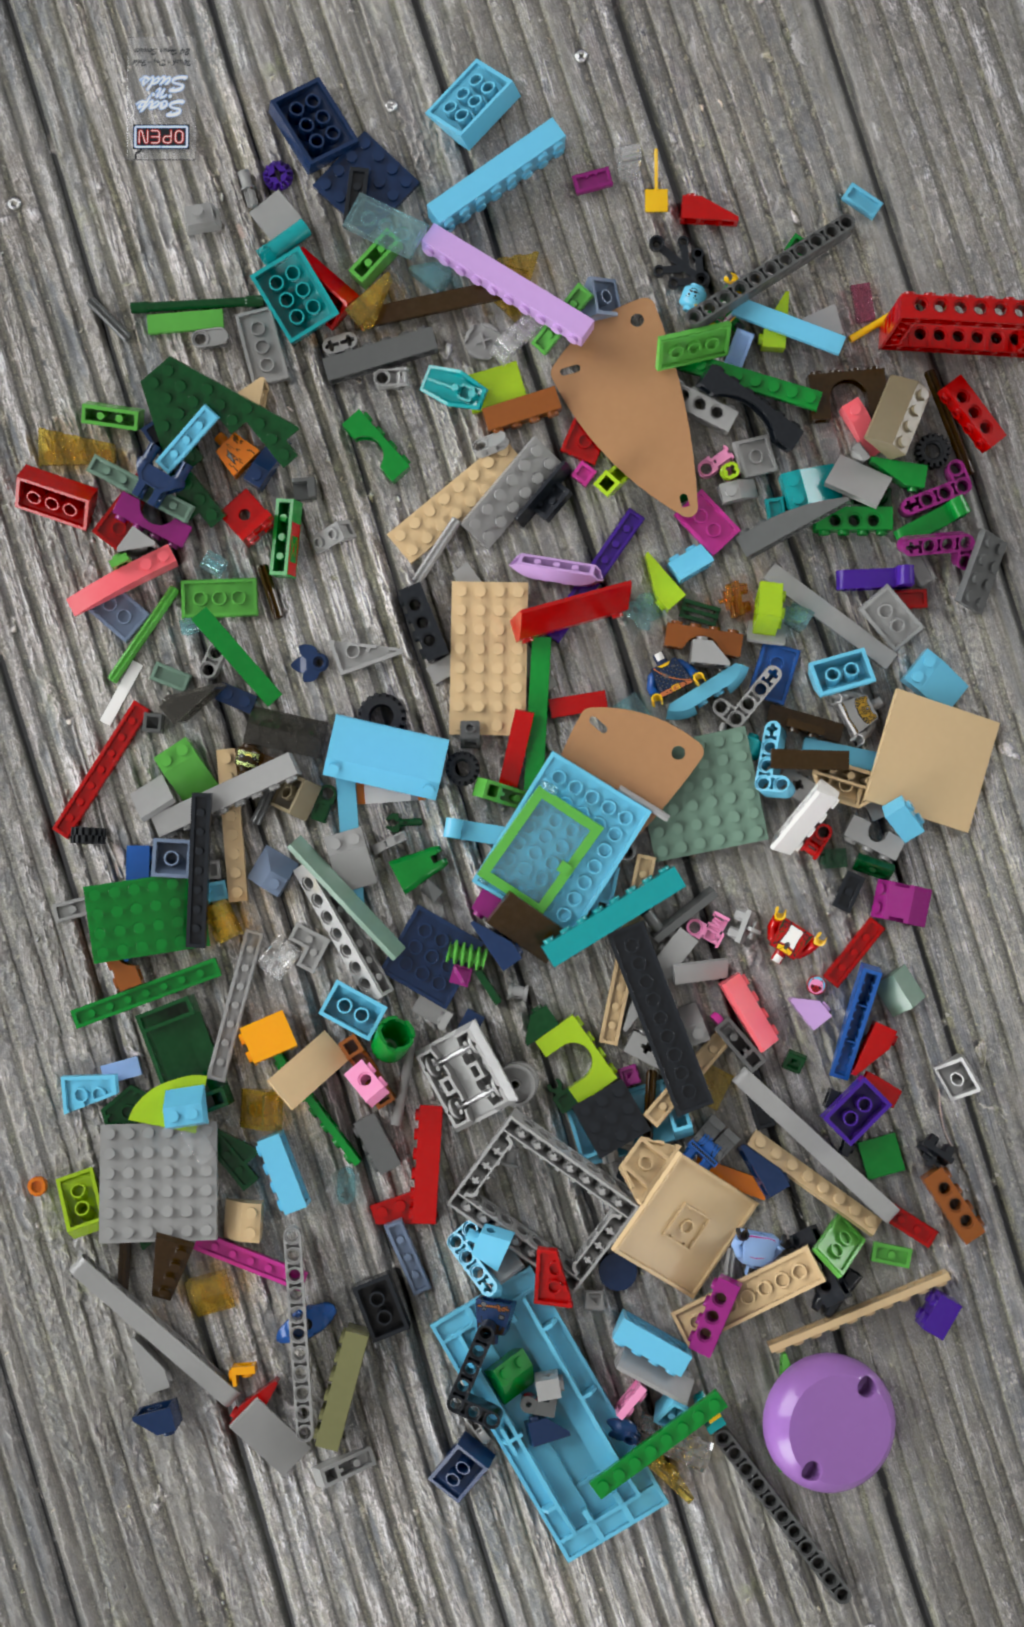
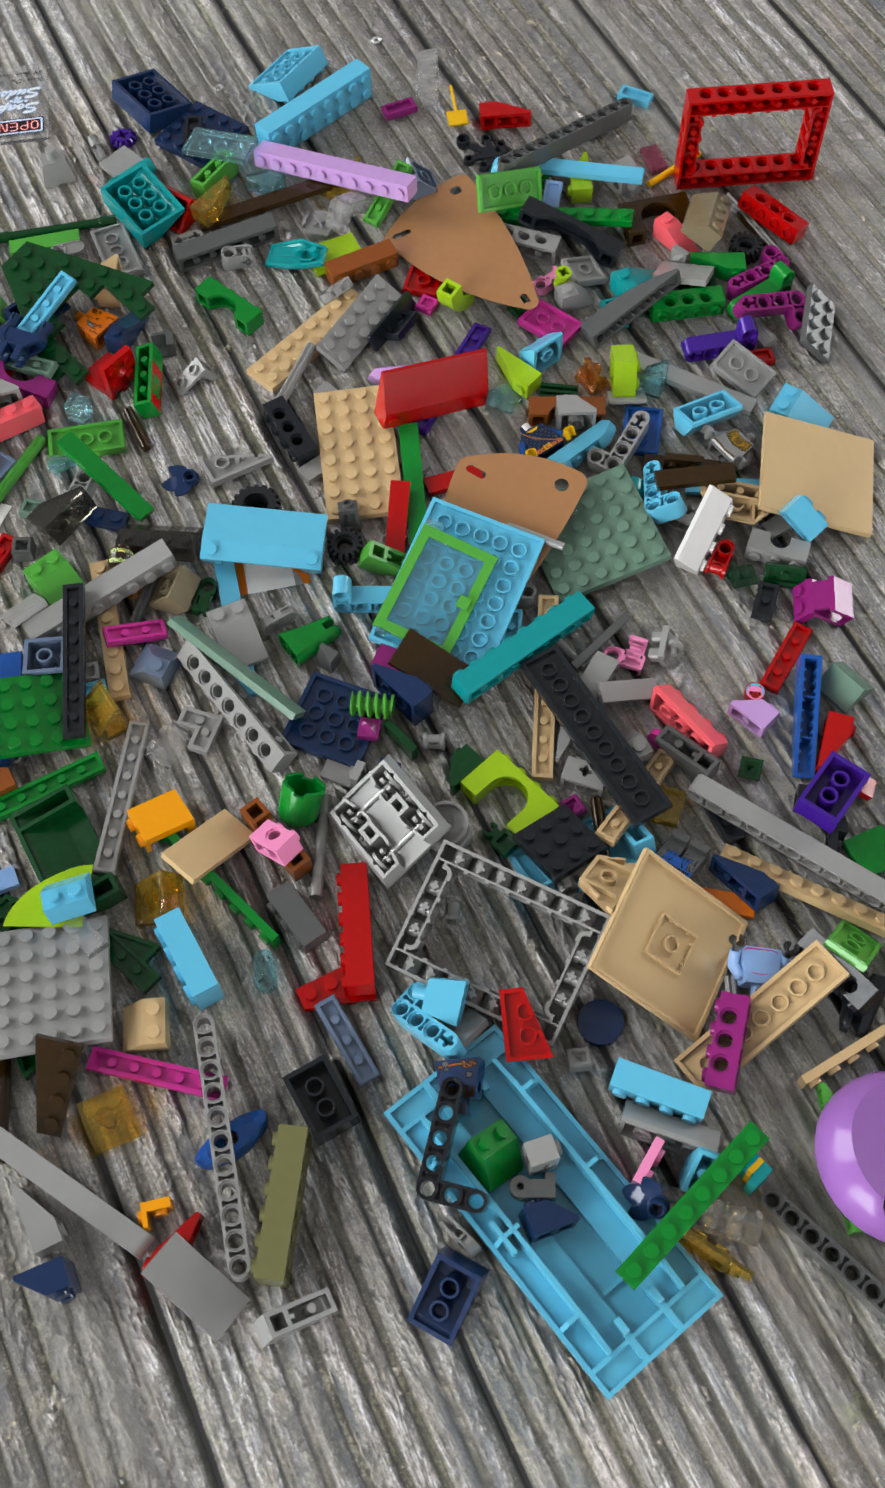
camera: 10 degrees left, 25 degrees down
medium azure slope [318,979,388,1041] -> none
dark green bar [386,813,423,833] -> none
torso [767,906,827,965] -> none
none -> dark pink tile [102,619,168,648]

